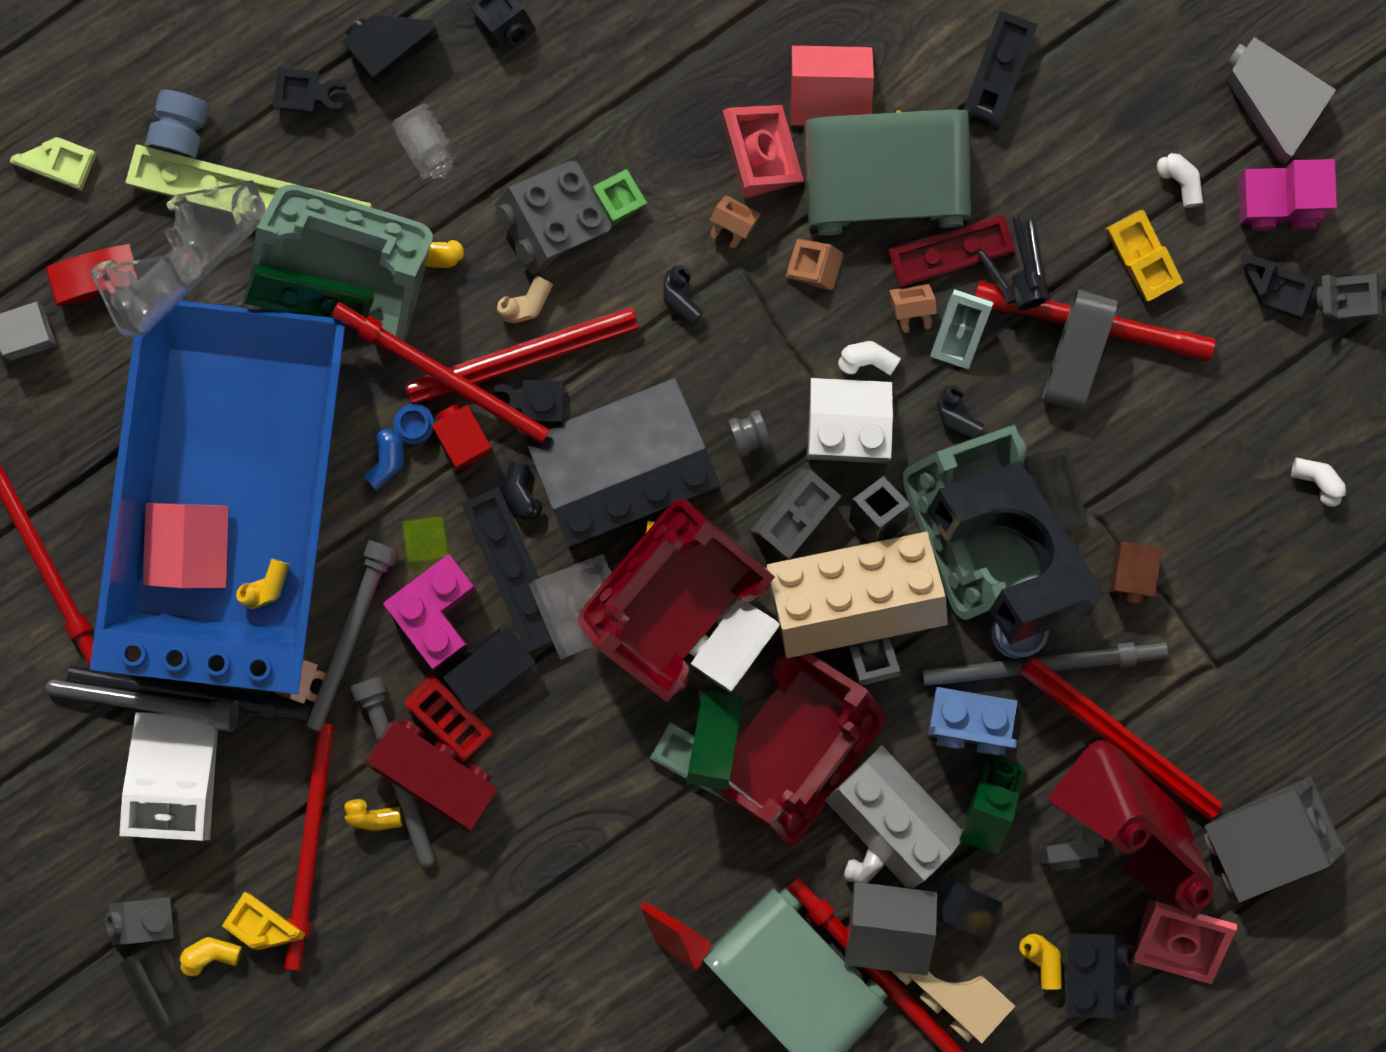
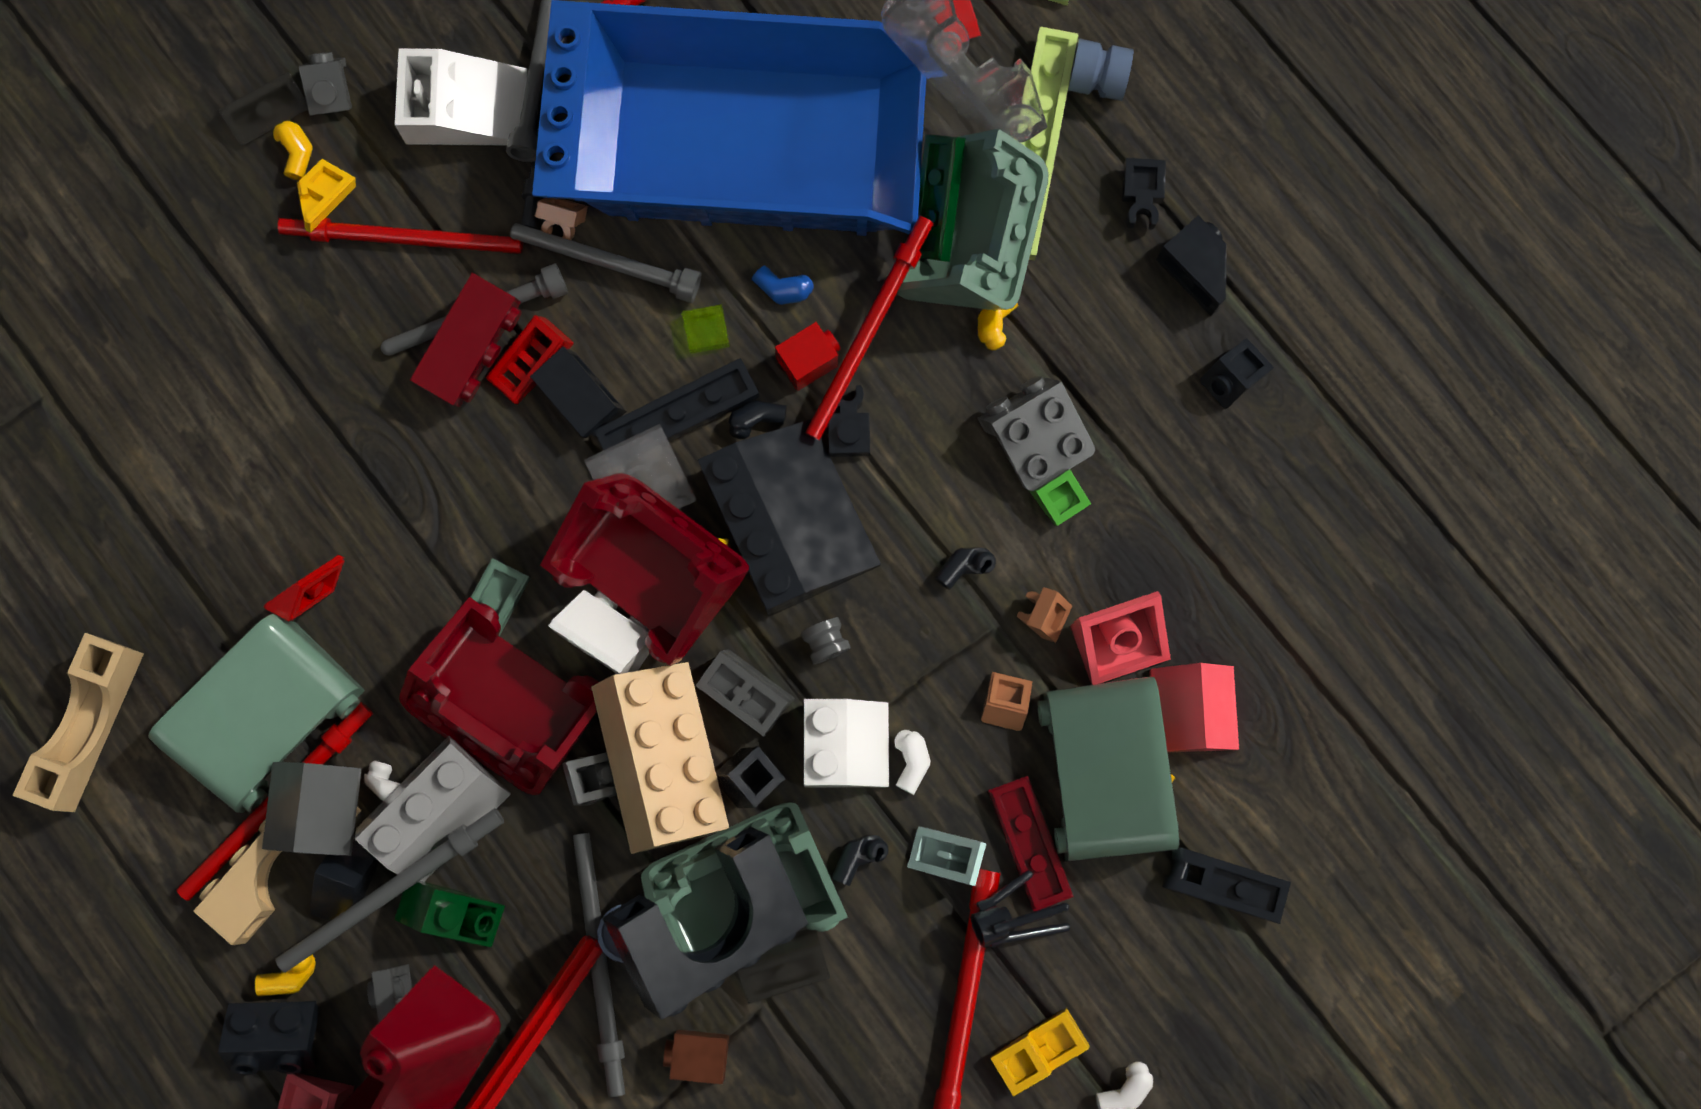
camera: 85 degrees right, 5 degrees down
coral slope [143,503,229,588] -> none
yellow arm [236,558,291,609] -> none
yellow arm [344,799,403,831] -> none
dark pink brick [383,554,477,671] -> none
clear brick [392,103,456,179] -> none
blue plate [393,404,434,445] -> none
red axle [405,308,639,404] -> none
tan arm [497,276,553,324] -> none
dark green tile [686,689,743,790] -> none
nougat tile [889,284,937,333] -> none
medium blue bracket [928,687,1018,756] -> none
dark grey beam [1042,289,1118,412] -> none
none -> dark grey bar [276,808,504,973]

